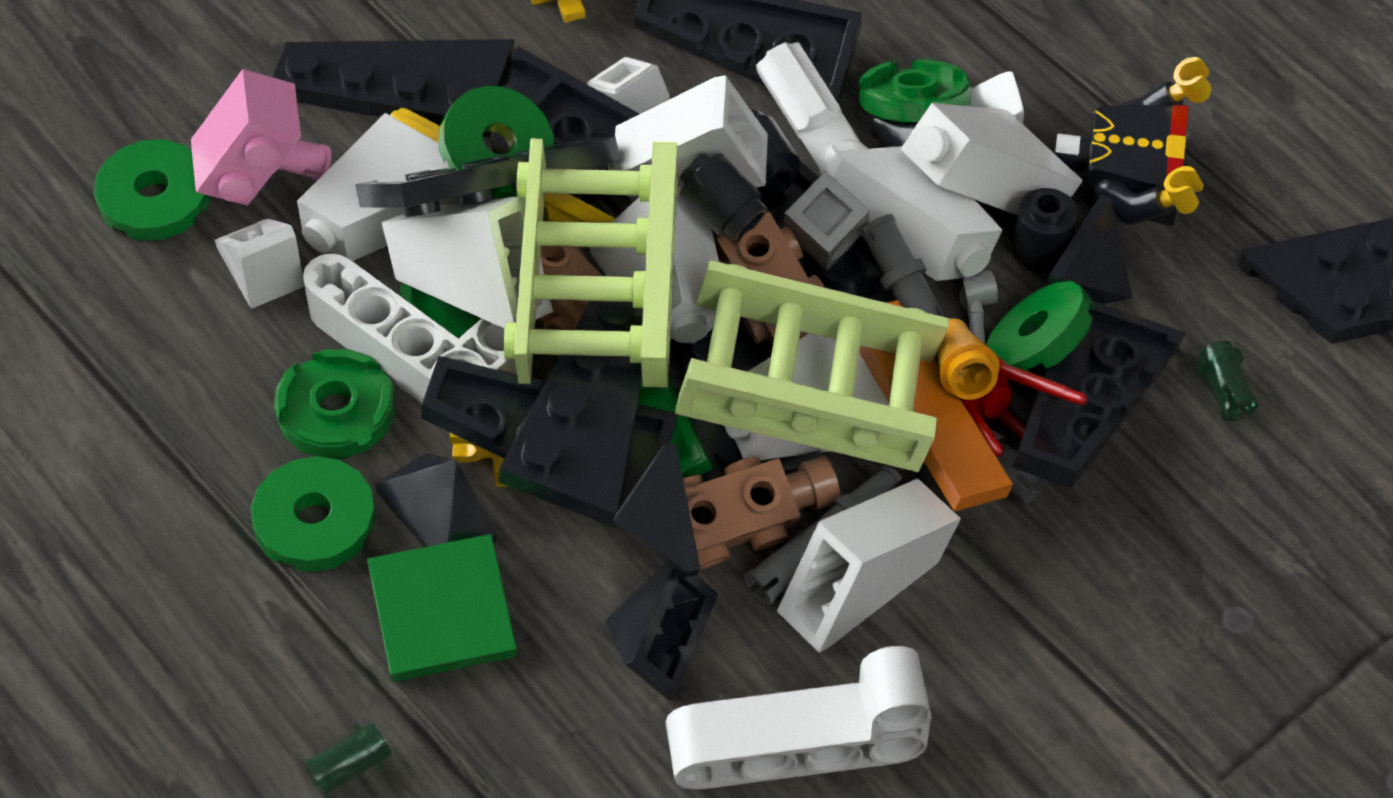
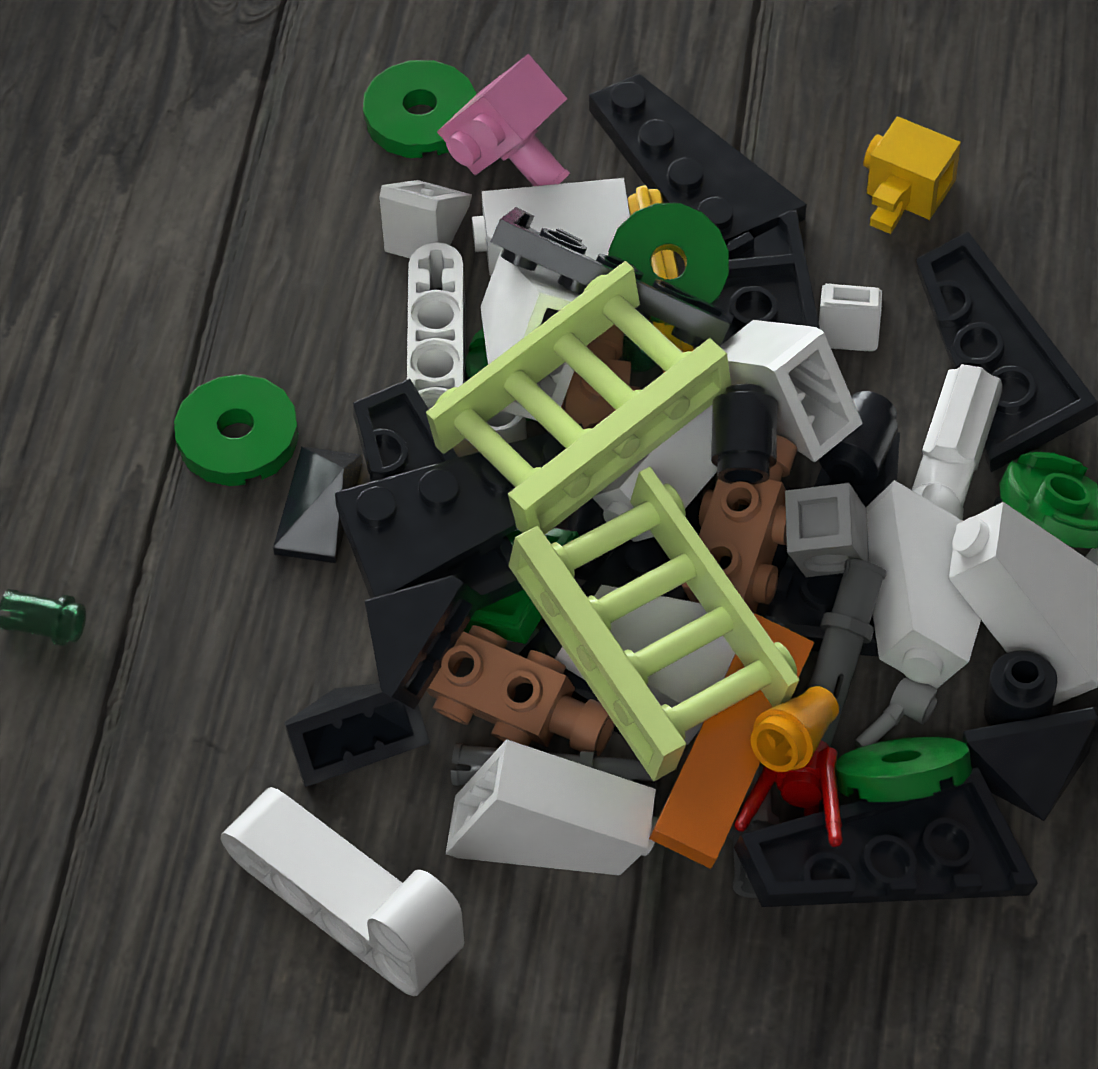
camera: 50 degrees right, 0 degrees up
green tile [274,349,395,459] -> none
green tile [367,534,517,683] -> none
clear green pin [1196,341,1259,421] -> none

